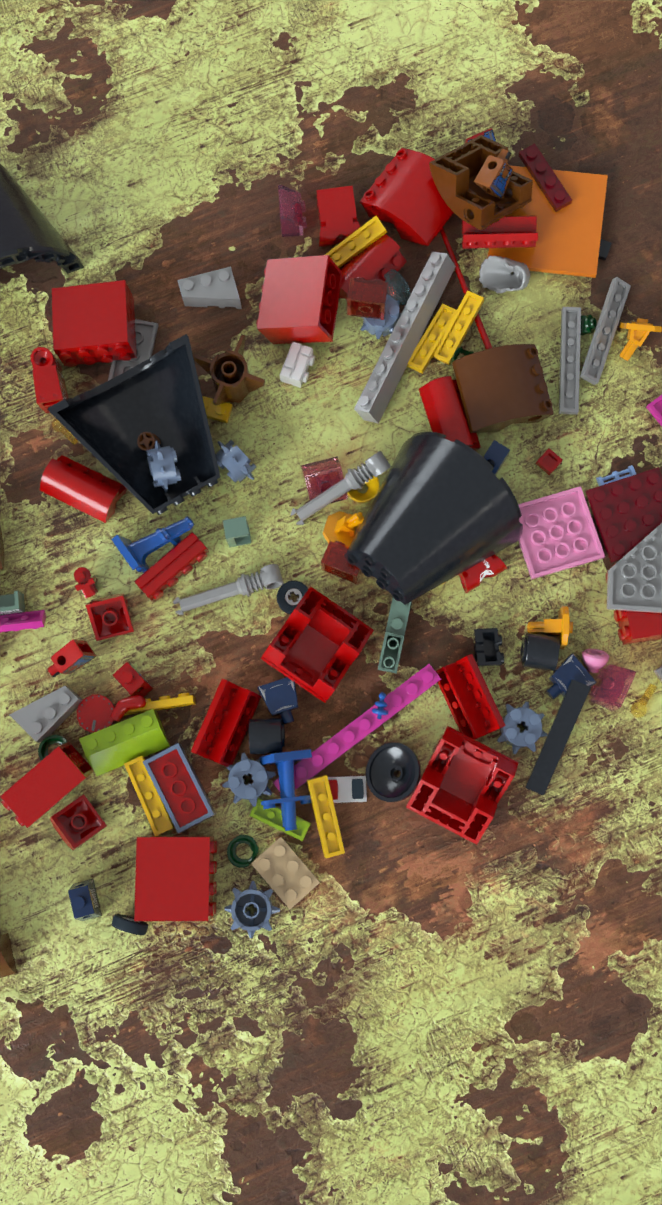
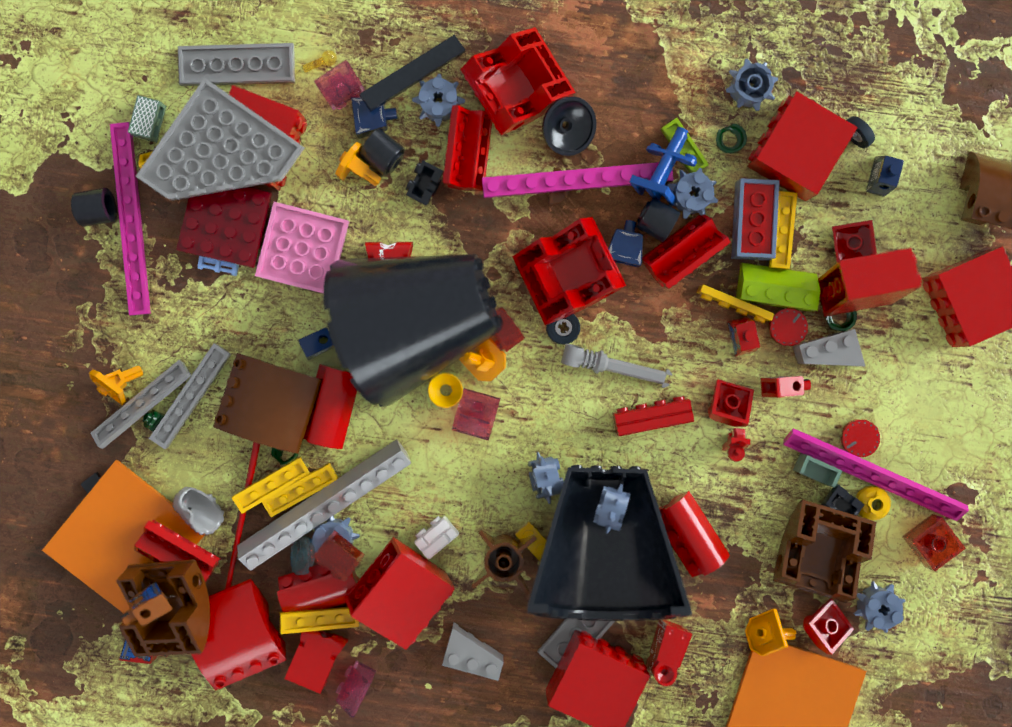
camera: 155 degrees left, 10 degrees up
red arm [110,695,146,722] -> none
blue piece [111,516,195,573] -> none
reddish brown wheel [137,432,161,451] -> none
sand green panel [223,516,251,548] -> none
tan plate [251,837,320,909] -> none
light grey piece [290,451,391,525] -> none
yellow plate [307,775,345,858] -> none
piece [328,776,367,803] -> none
blue hair [372,692,389,719] -> none
sand green slope [378,598,412,674] -> none
dark red plate [519,143,572,212] -> none
red plate [535,448,563,475] -> none
bright pink brick [582,649,609,673] -> none

